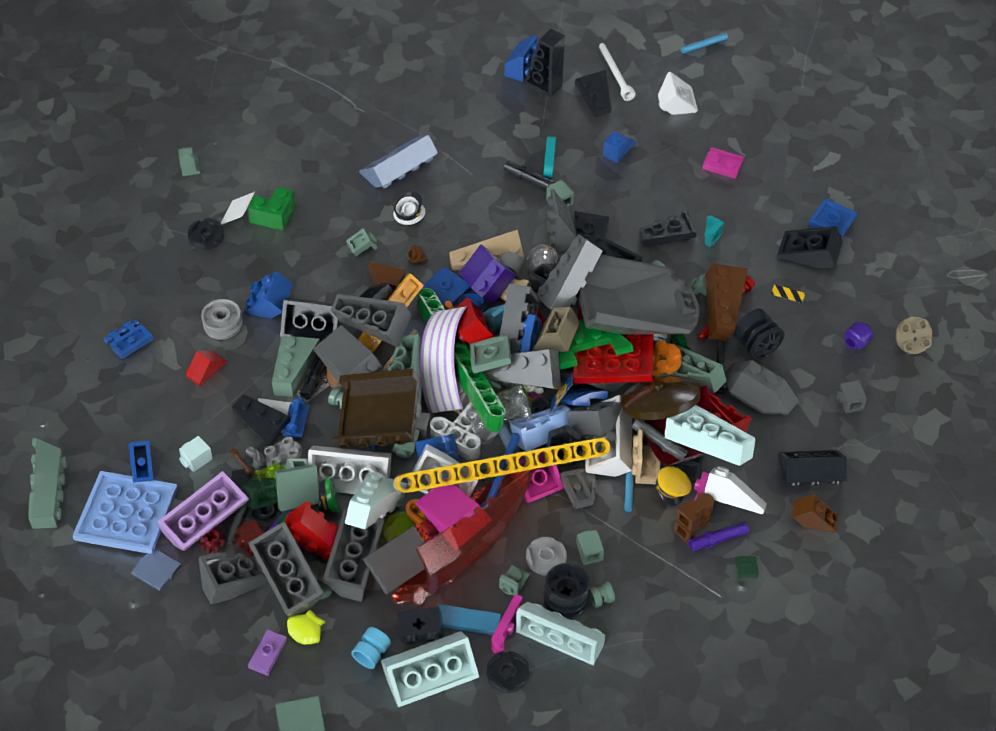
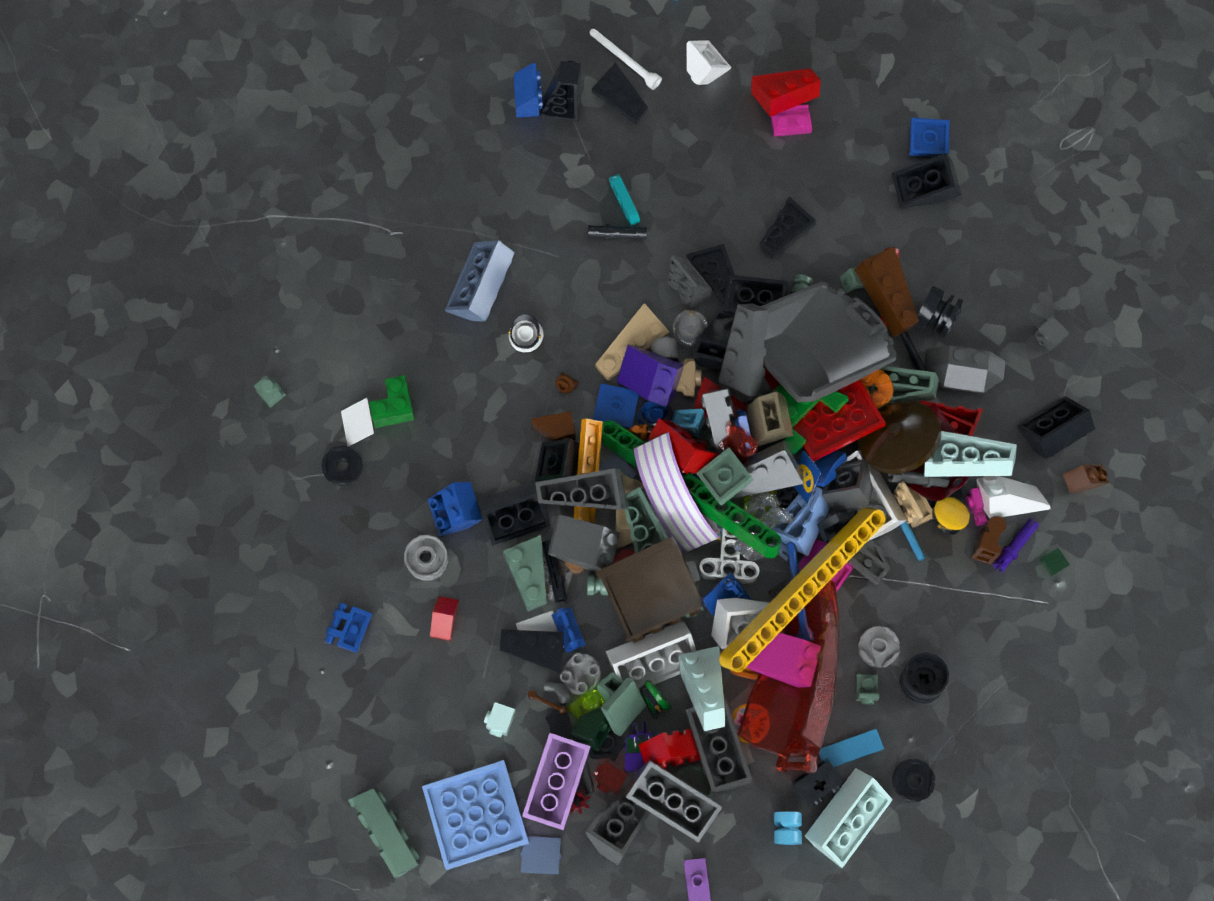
camera: 30 degrees left, 20 degrees up
blue slope [128,441,153,483] -> none
neon yellow animal [287,610,325,644] -> none
sand green bracket [346,228,378,256] -> none
dark grey tile [363,526,437,594] -> none
clear neon green animal [383,511,419,542] -> none
dark pink plate [491,594,523,654] -> none
light aqua slope [516,602,605,666] -> none
sand green brick [546,180,574,207] -> none
sand green brick [576,530,604,565] -> none
sand green wheel [588,582,615,608] -> none
blue slope [603,131,636,163] -> none
teal bracket [704,215,724,247] -> none
sticker [771,284,805,303] -> none
dark purple head [844,322,873,350] -> none
dark tan plate [896,316,932,354] -> none
none -> clear red plate [718,425,758,464]
none -> red wedge [751,68,821,117]

